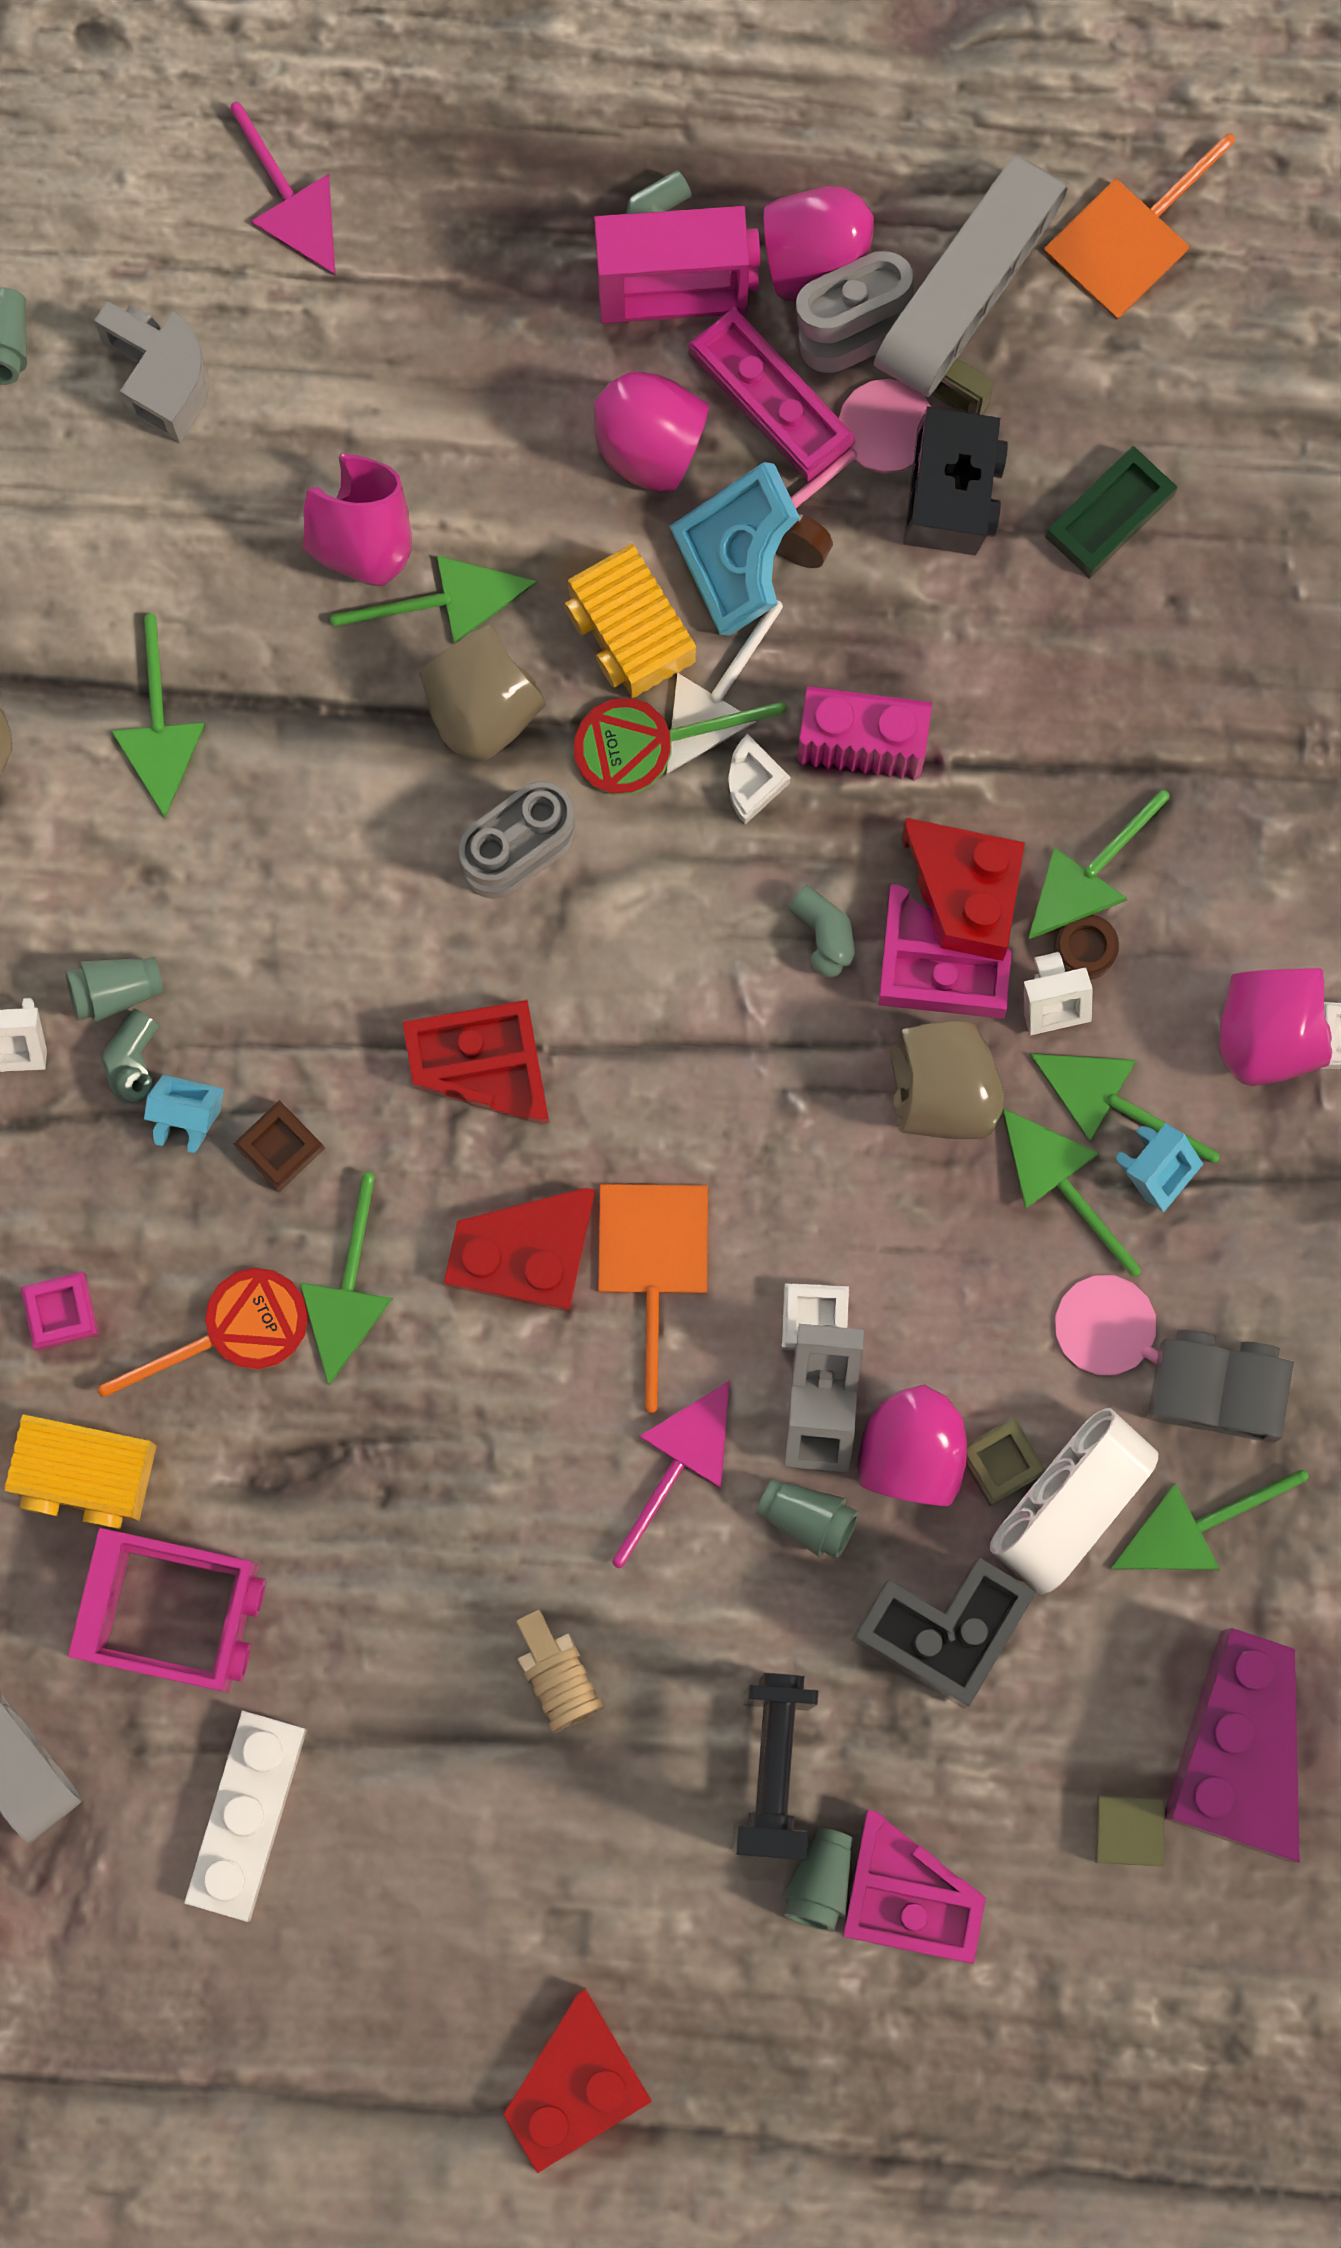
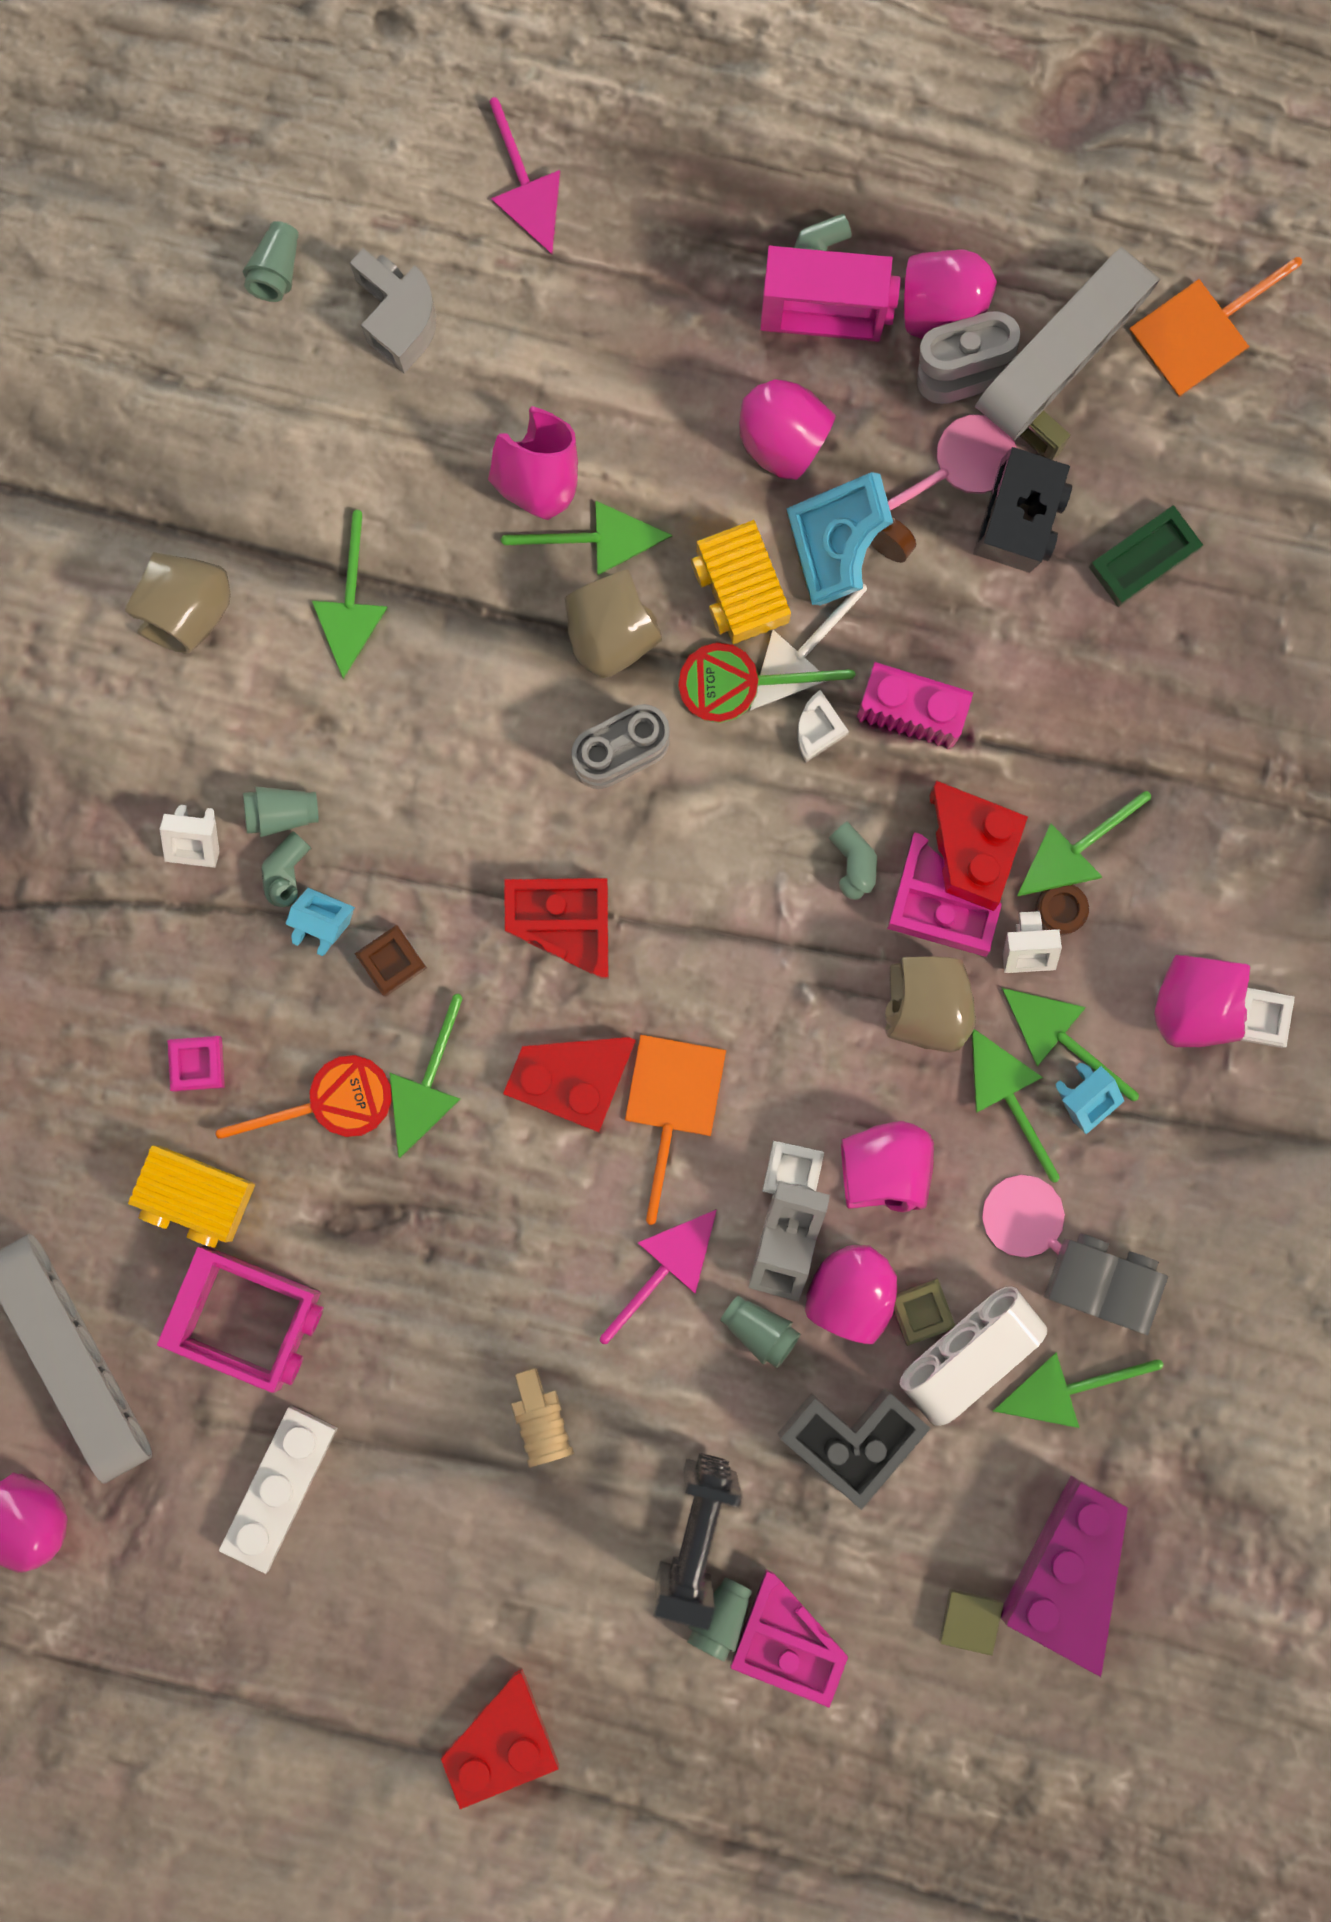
camera: 10 degrees right, 5 degrees up
dark pink tile [688,307,855,482] -> none
none -> dark pink piece [841,1121,934,1213]

